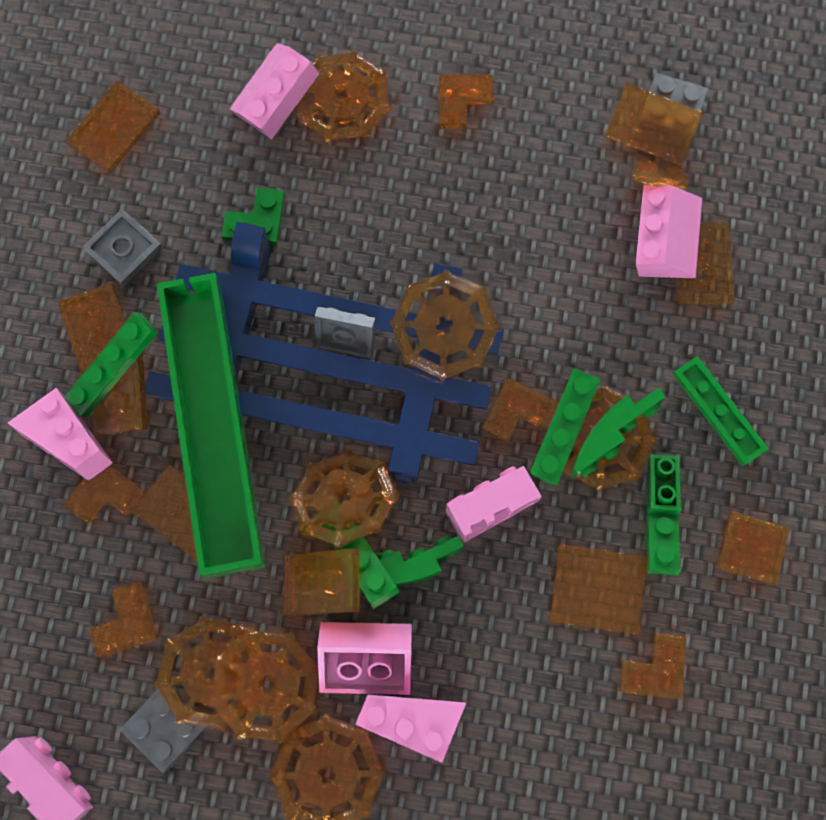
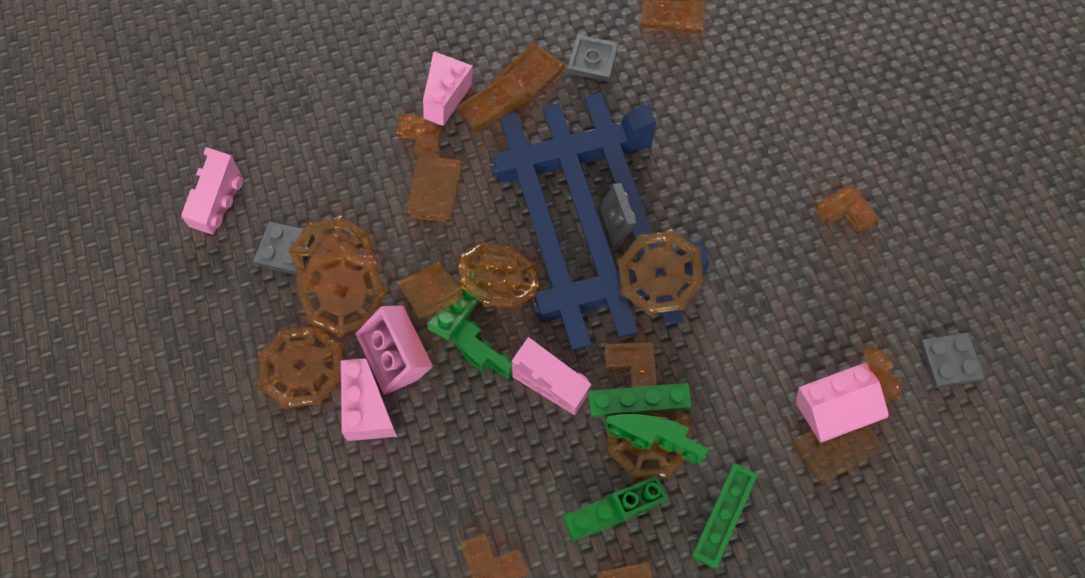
camera: 60 degrees right, 10 degrees down
green plate [65,312,158,418] -> none
clear orange plate [90,581,158,658] -> none
green piece [157,273,266,579] -> none
green plate [221,188,285,246] -> none
bright pink slope [230,43,319,140] -> none
clear orange plate [296,50,391,142] -> none
clear orange piece [549,544,647,635] -> none
clear orange tile [605,83,704,165] -> none

